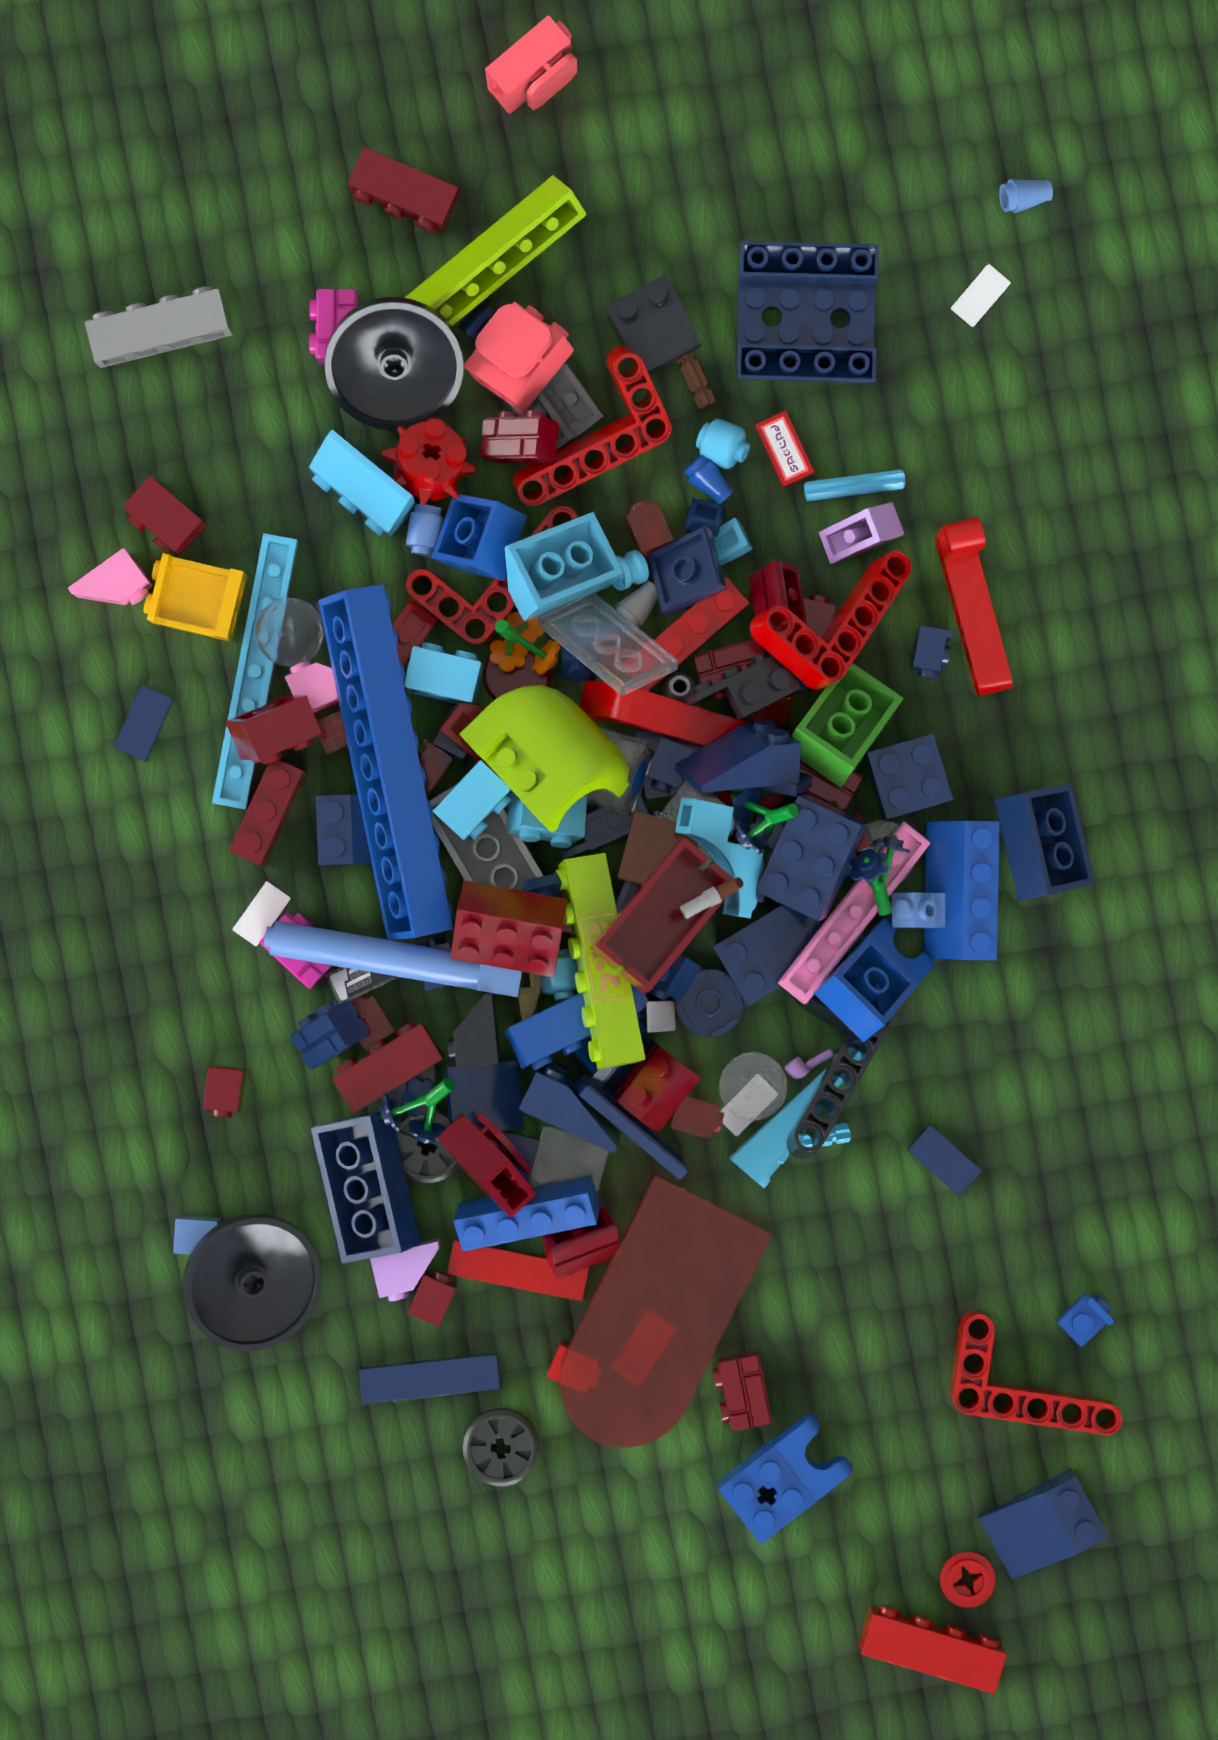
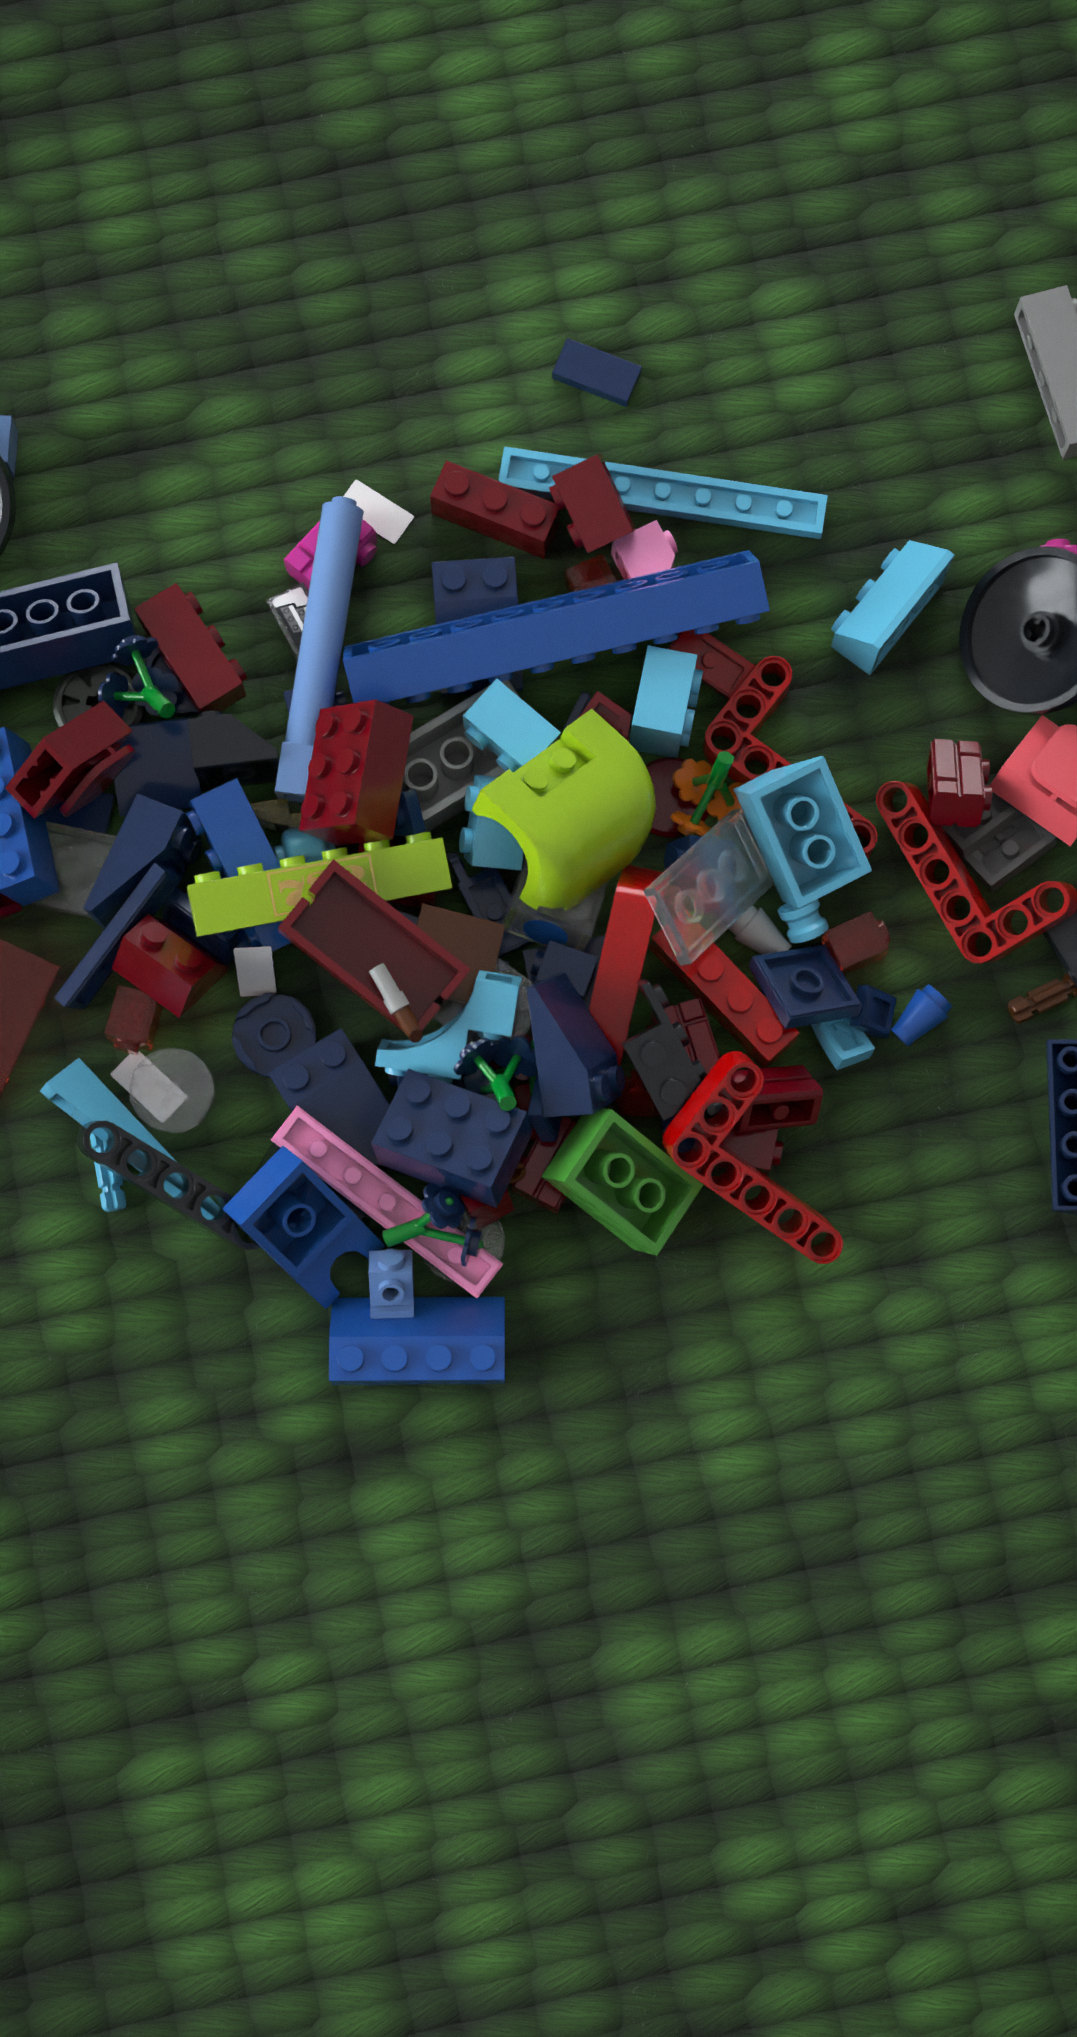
camera: 90 degrees right, 10 degrees down
bright pink slope [68,548,153,605] -> none
dark red brick [123,476,206,556] -> none
yellow panel [144,553,247,642] -> none
dark red brick [203,1065,247,1118] -> none
clear tile [256,598,324,666] -> none
dark blue brick [291,1000,369,1070] -> none
clear red brick [351,994,397,1050] -> none
red brick [381,418,475,505] -> none
medium blue brick [405,504,444,557] -> none
clear red brick [417,739,455,794] -> none
blue brick [431,494,527,581] -> none
dark blue brick [650,954,701,1002] -> none
light grey cone [662,672,696,703] -> none
medium azure head [696,419,750,469] -> none
tile [754,411,815,488] -> none
lavender hand [785,1049,834,1079] -> none
medium azure axle [804,469,906,501] -> none
lavender slope [818,502,904,564] -> none
dark blue brick [864,733,953,821] -> none
dark blue tile [907,1124,982,1196] -> none
dark blue brick [910,625,954,679] -> none
red beam [935,516,1013,697] -> none
dark blue brick [995,783,1095,901] -> none

